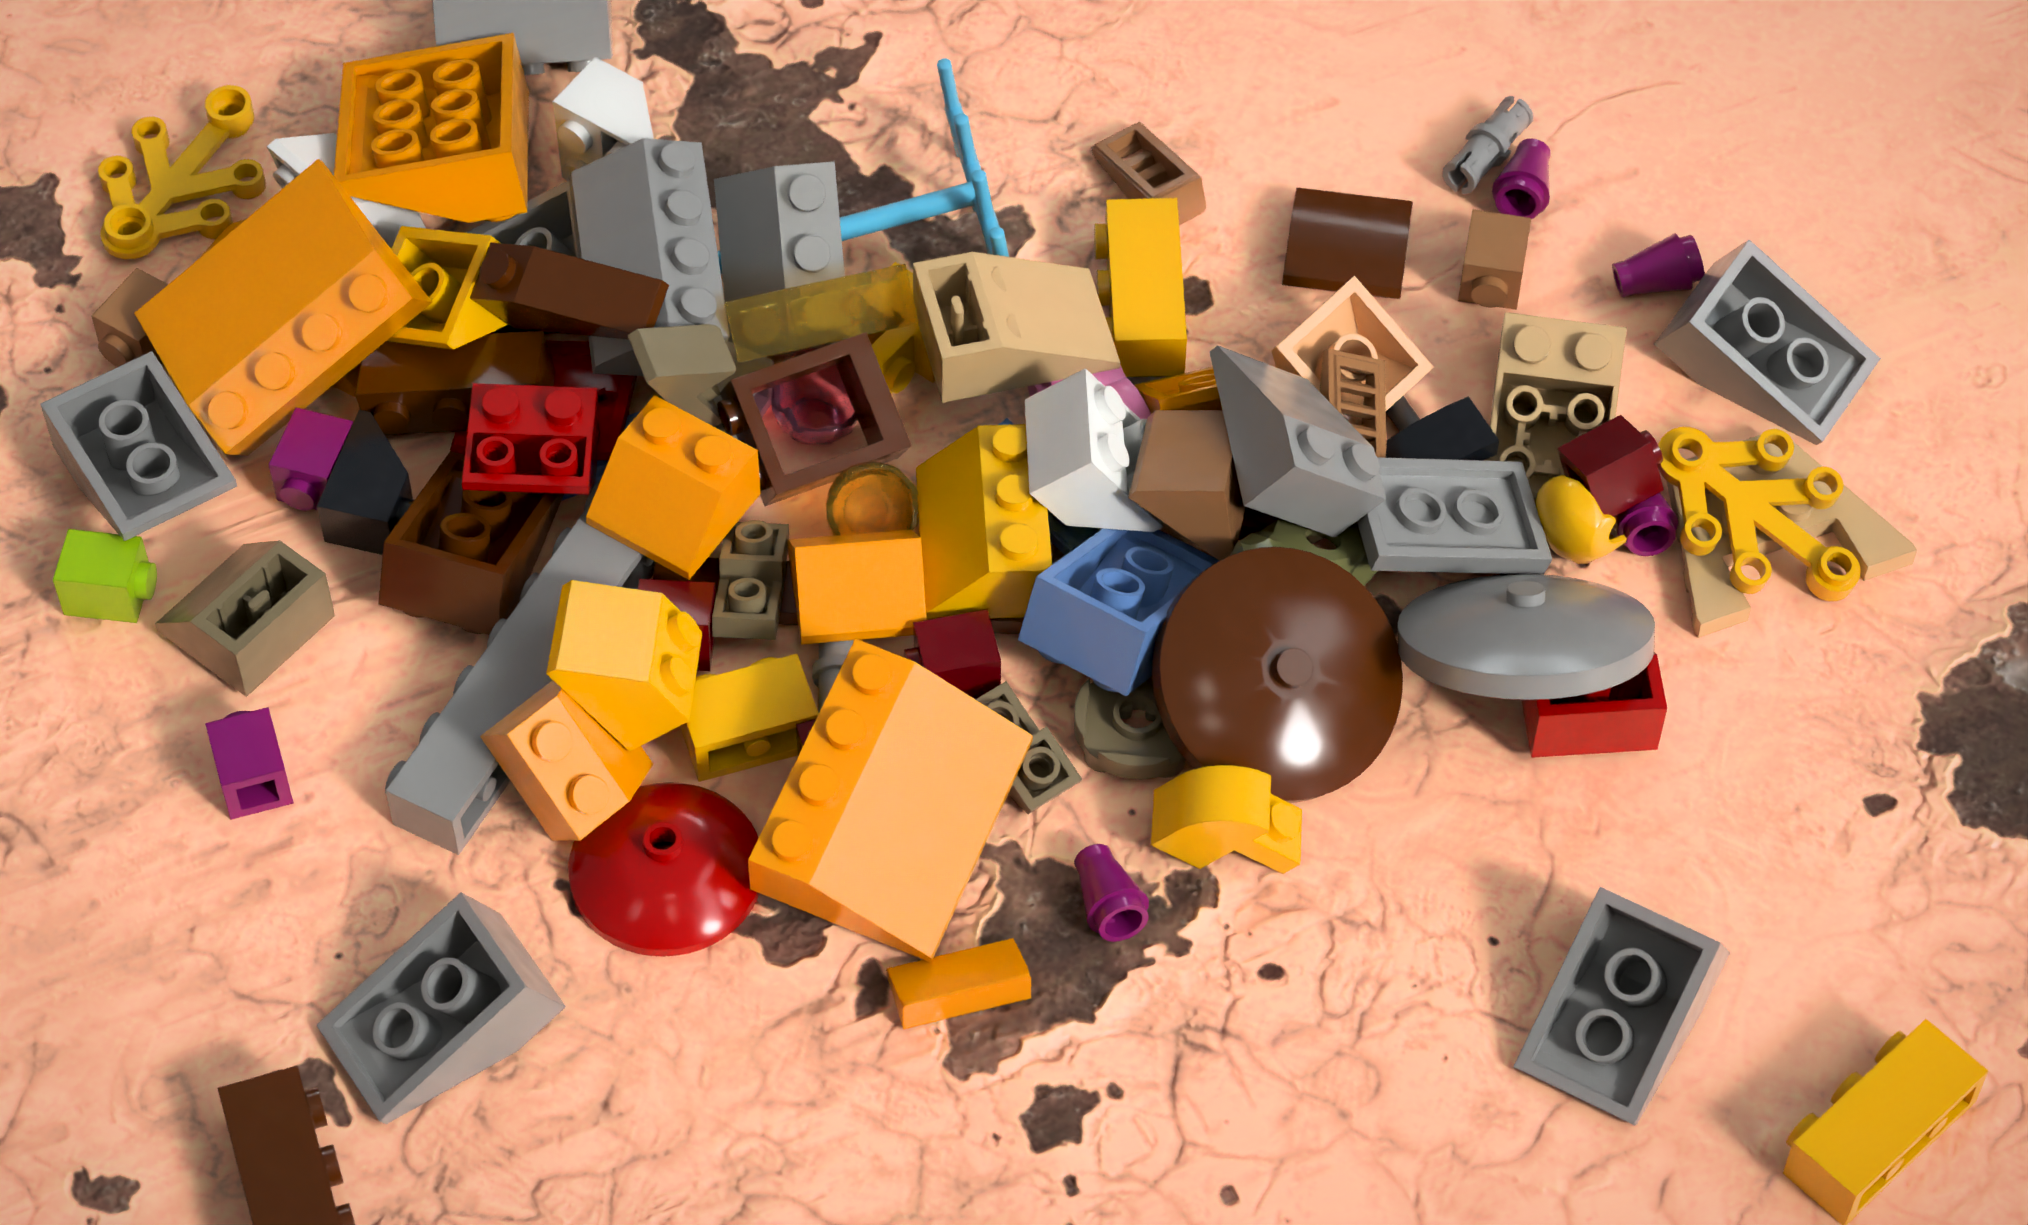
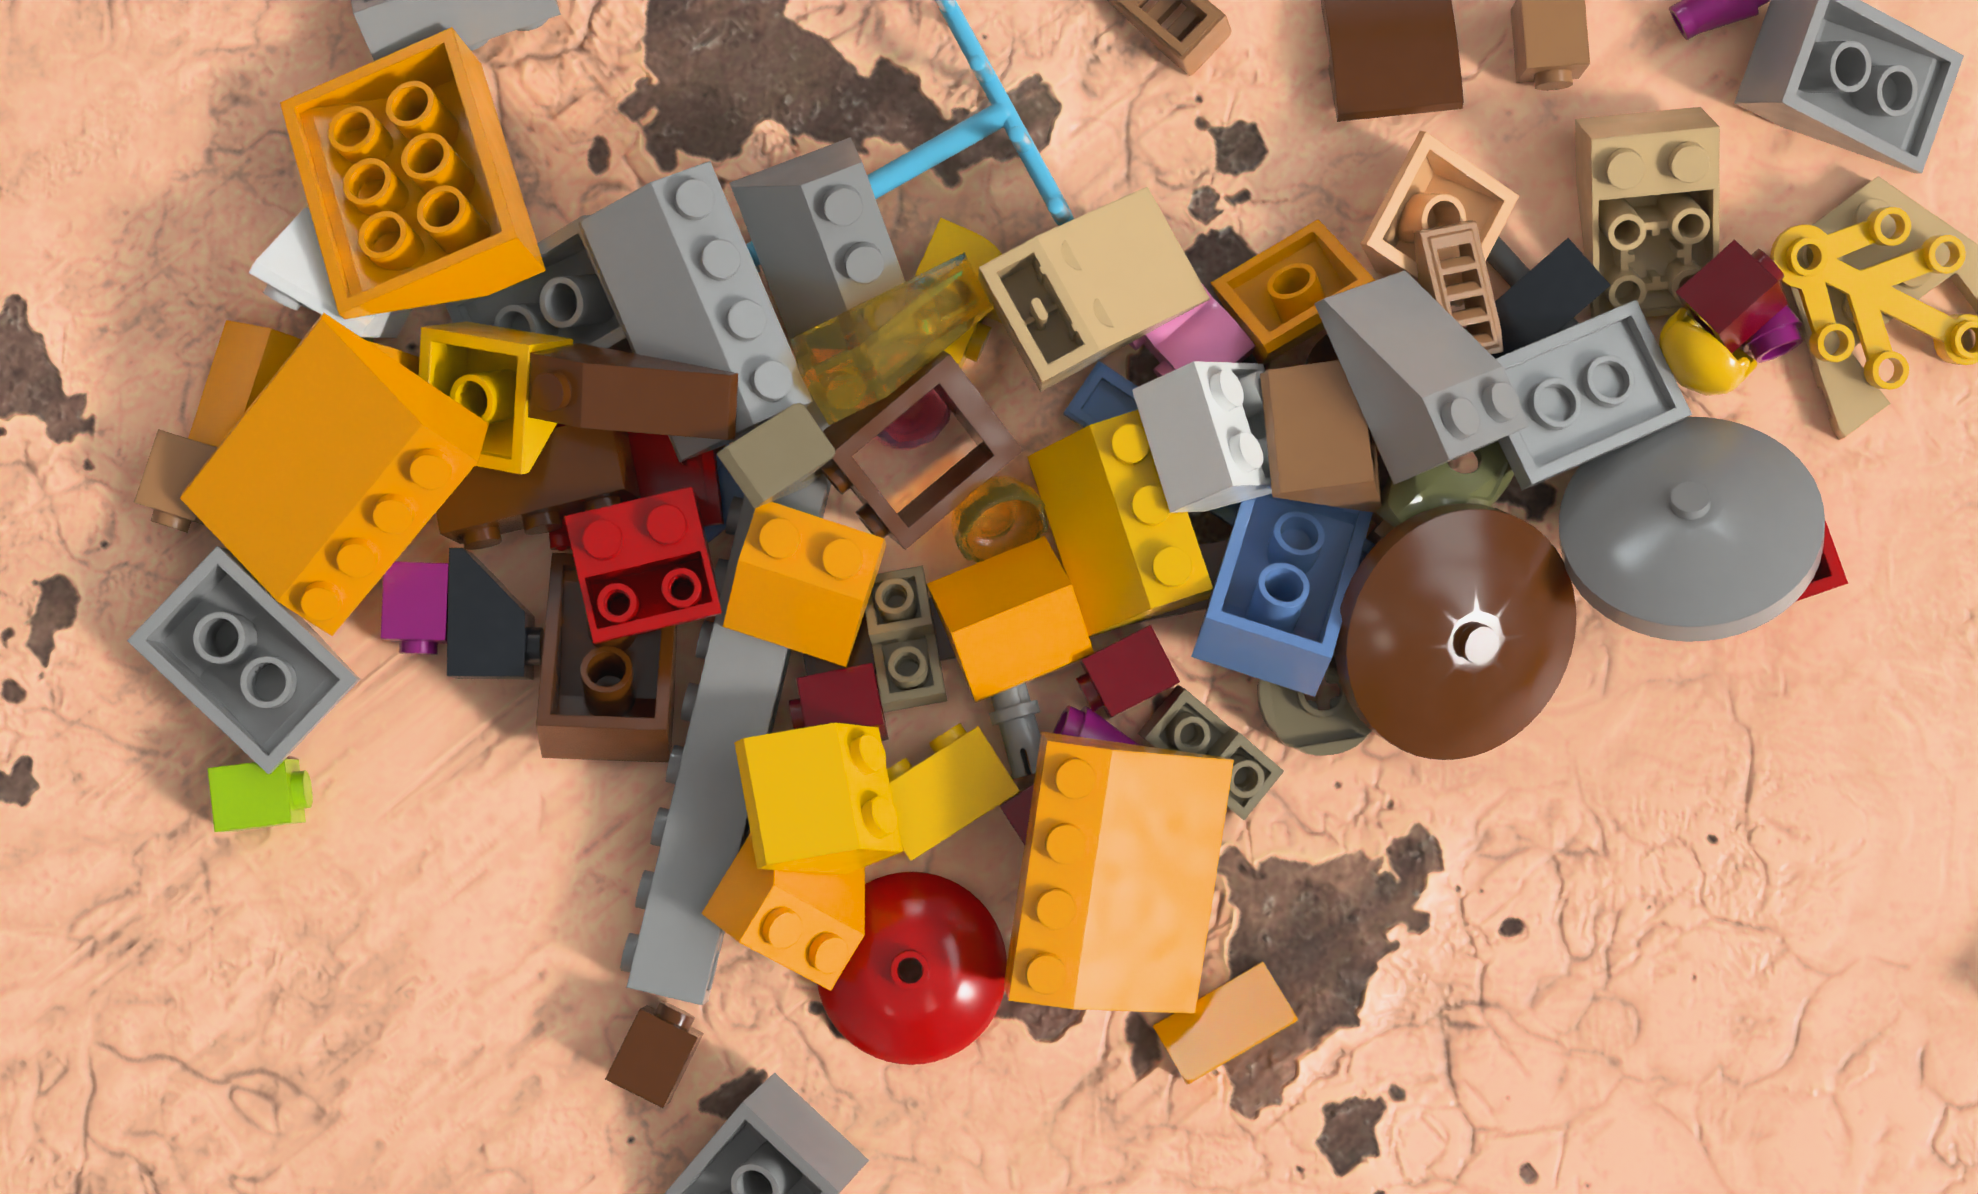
camera: 10 degrees left, 30 degrees up
yellow plant [98,85,266,259] -> none
dark tan slope [155,540,335,697] -> none
magenta brick [205,707,294,820] -> none
white slope [552,57,654,181] -> none
magenta cone [1074,844,1149,942] -> none
yellow brick [1094,198,1187,377] -> none
yellow brick [1151,765,1302,874] -> none
light grey slope [1513,887,1730,1126] -> none
none -> reddish brown brick [605,1001,704,1108]

